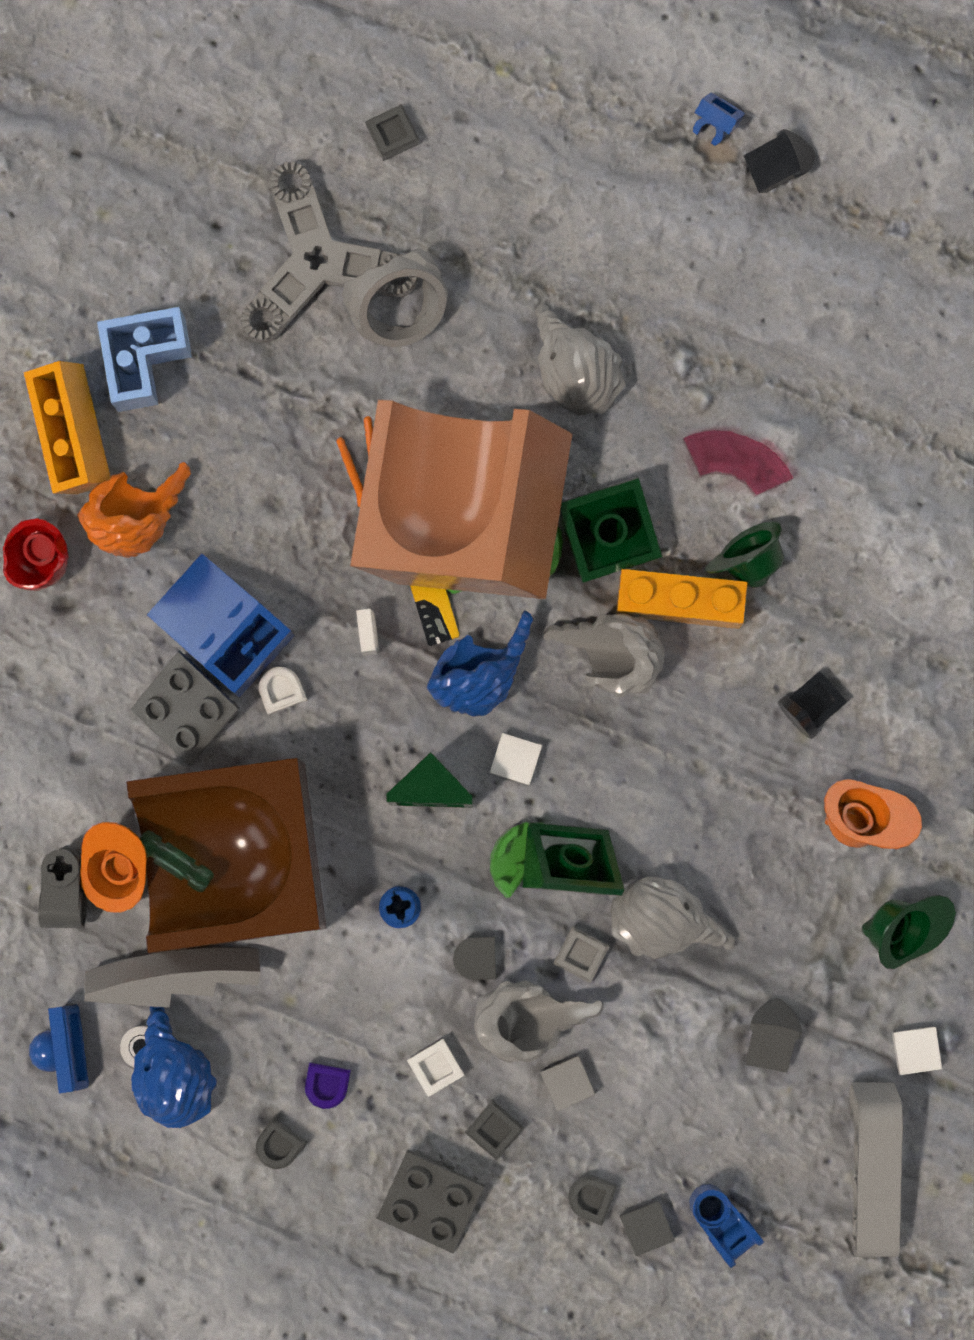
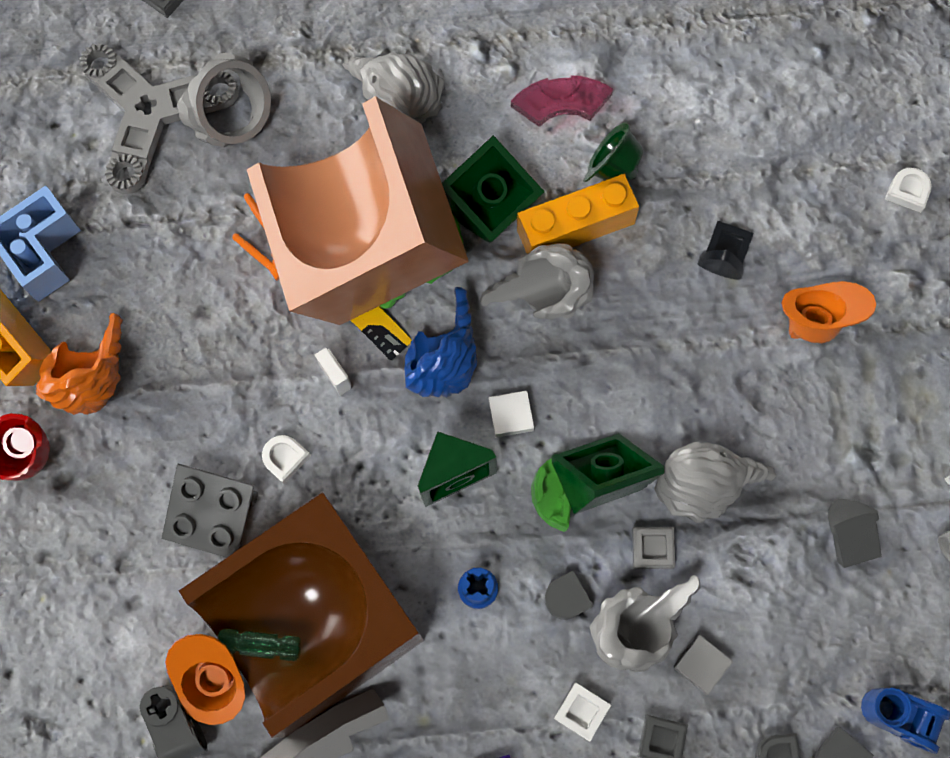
camera: 30 degrees left, 10 degrees down
blue slope [147,554,295,698] -> none
dark green piece [862,895,956,969] -> none

